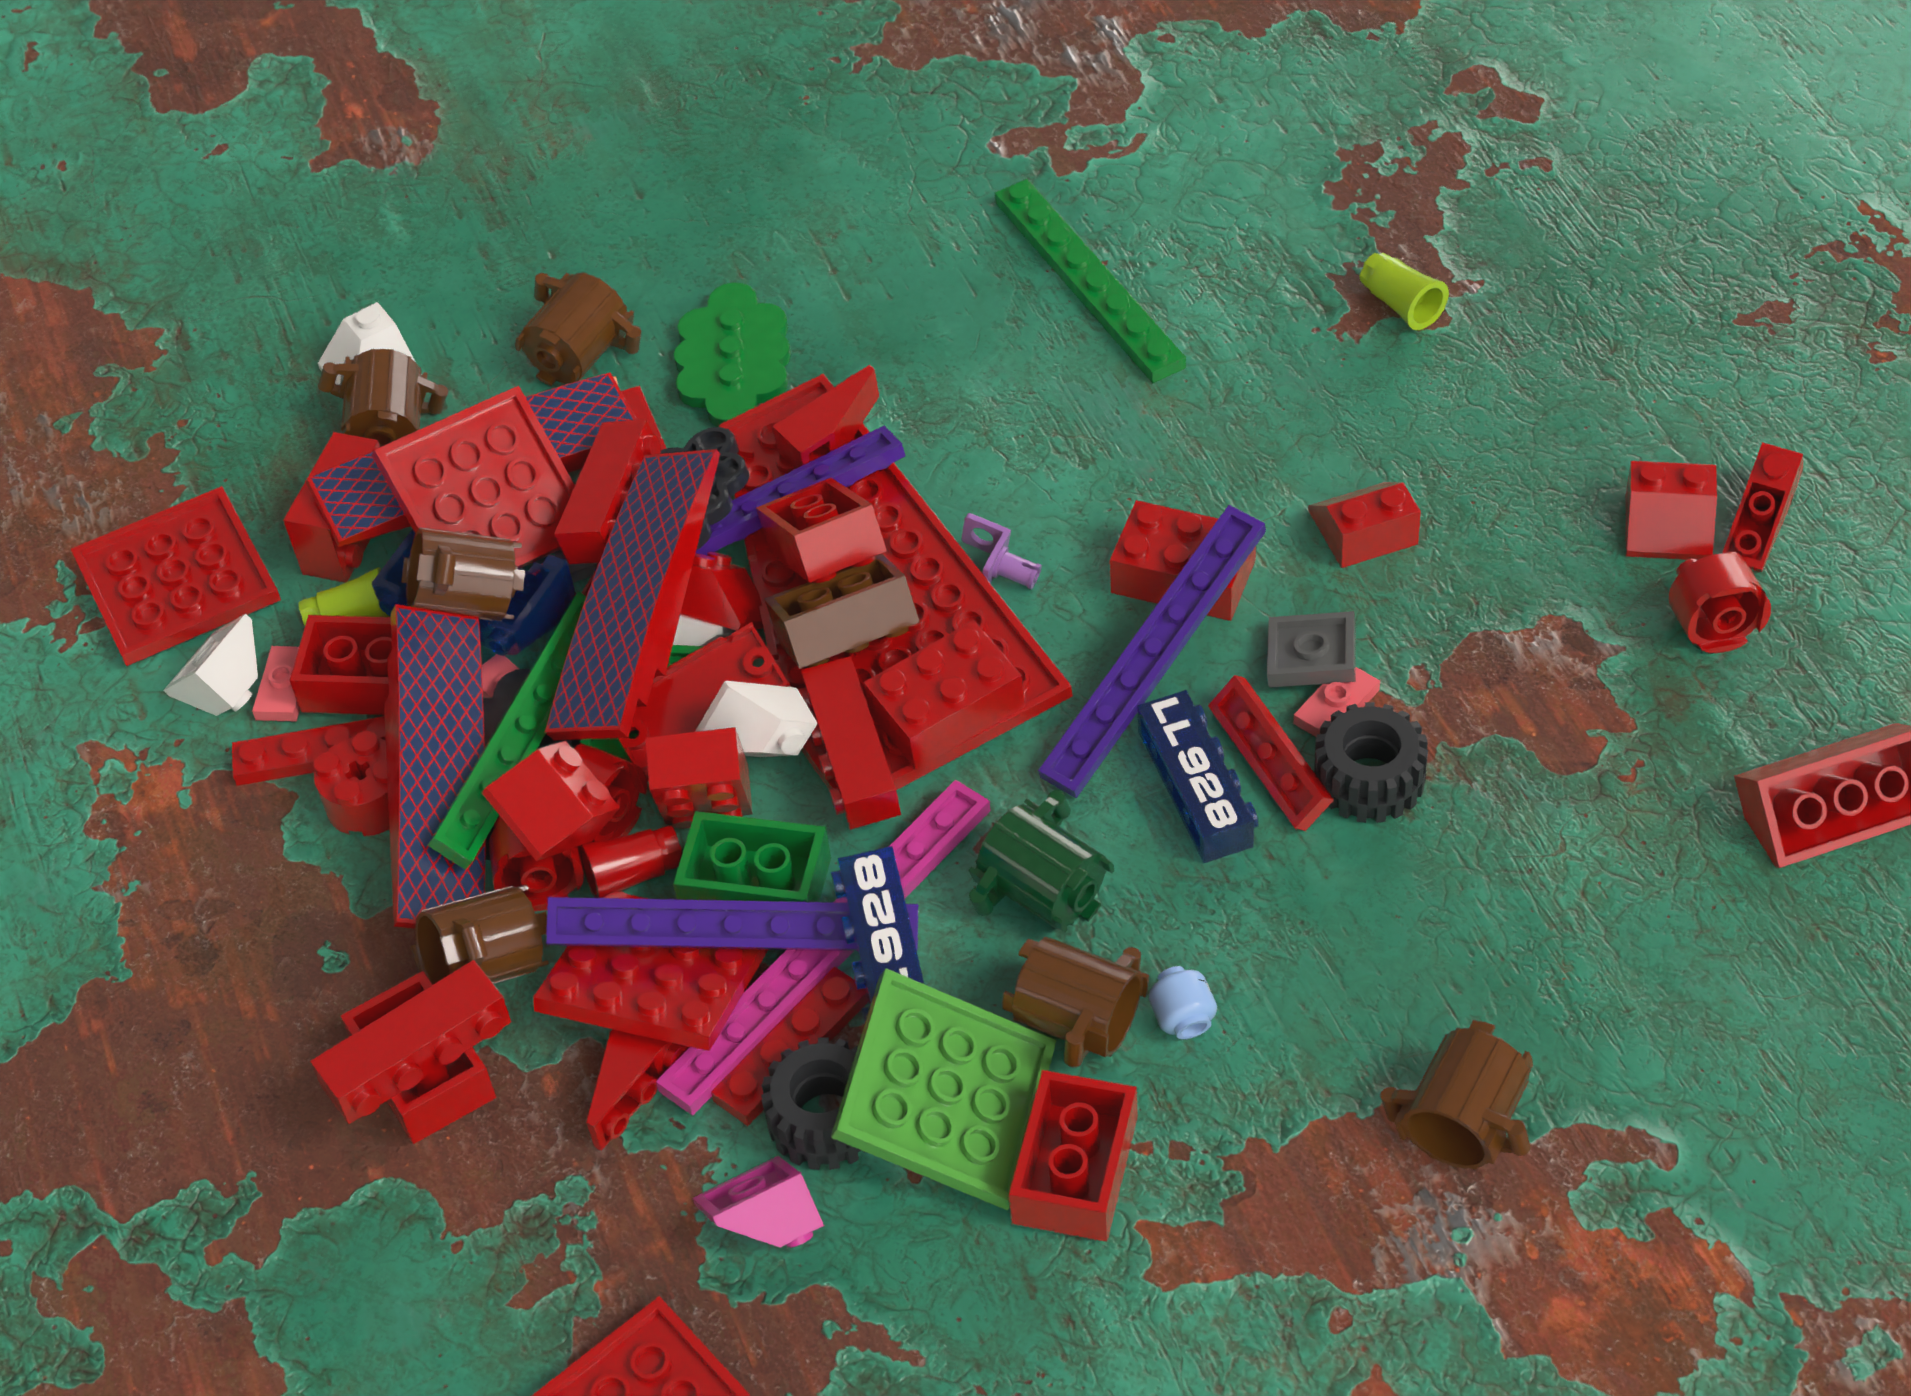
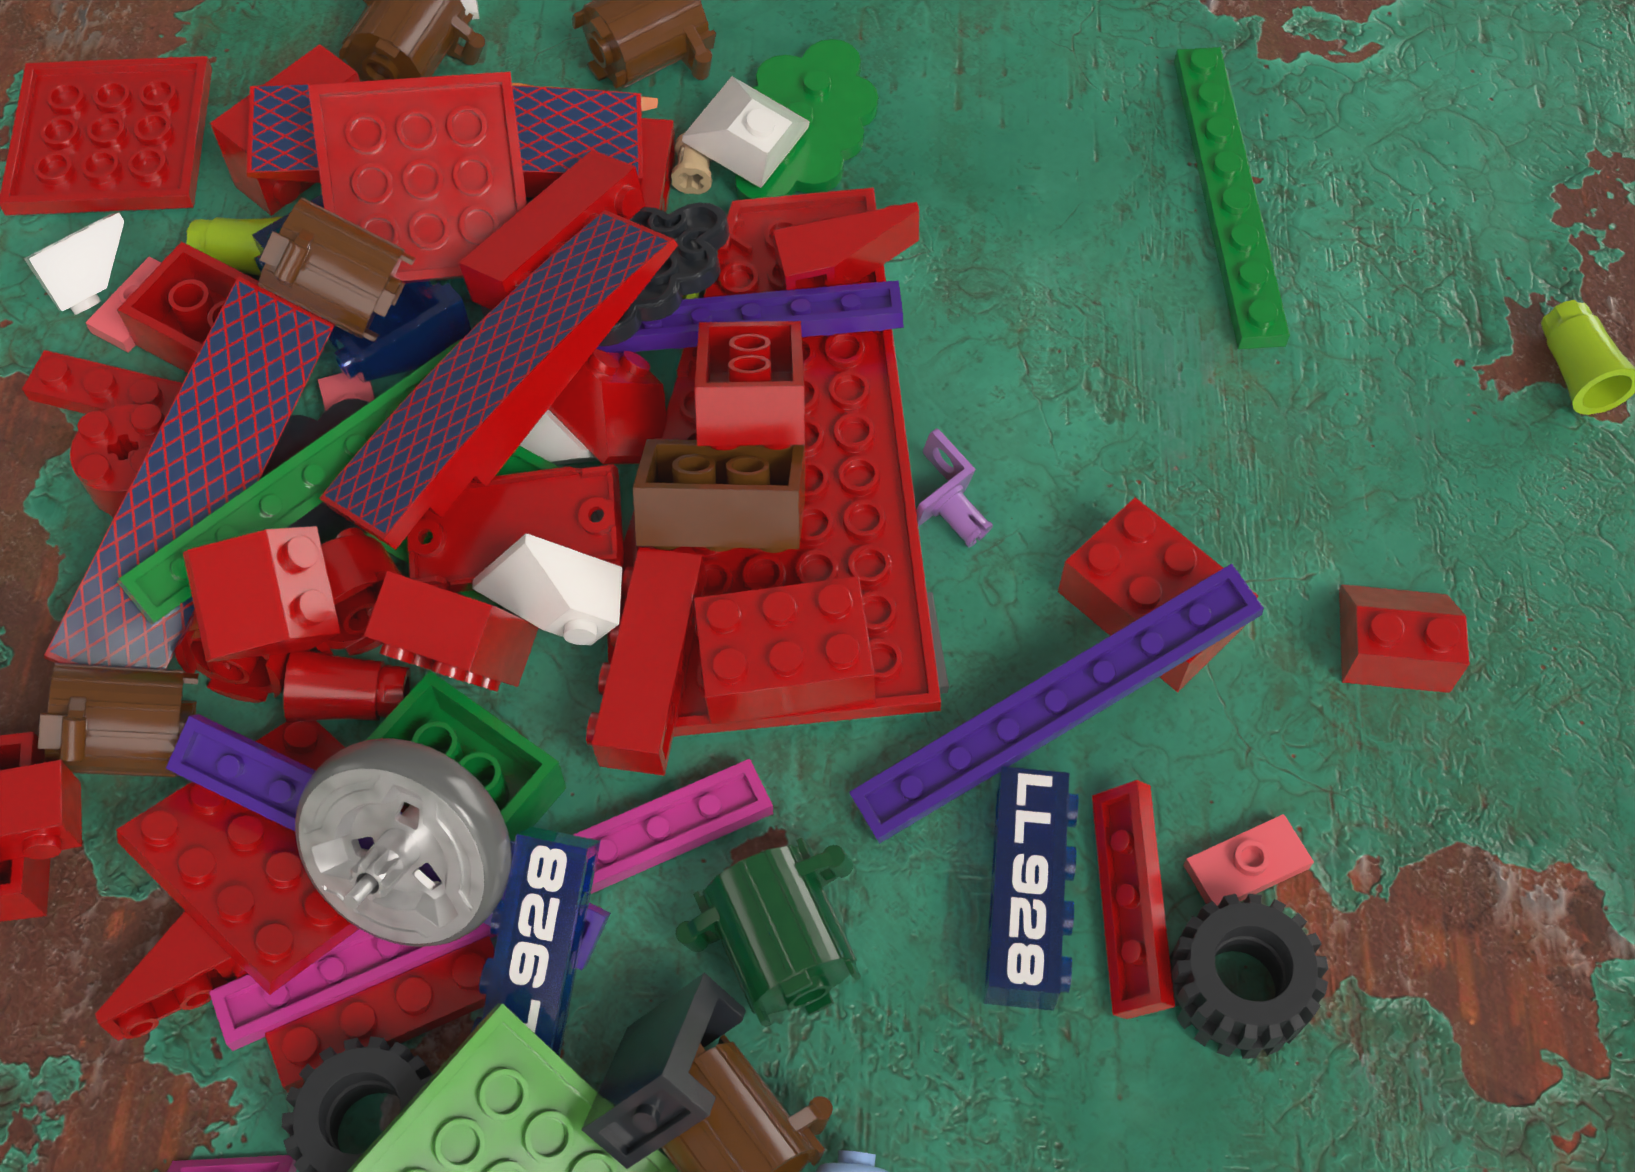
camera: 20 degrees right, 10 degrees up
dark grey tile [1267,611,1356,687] -> none
none -> flat silver wheel [295,738,512,947]
none -> black panel [581,972,746,1169]
none -> tan bush [671,133,712,194]
none -> white slope [682,76,810,188]

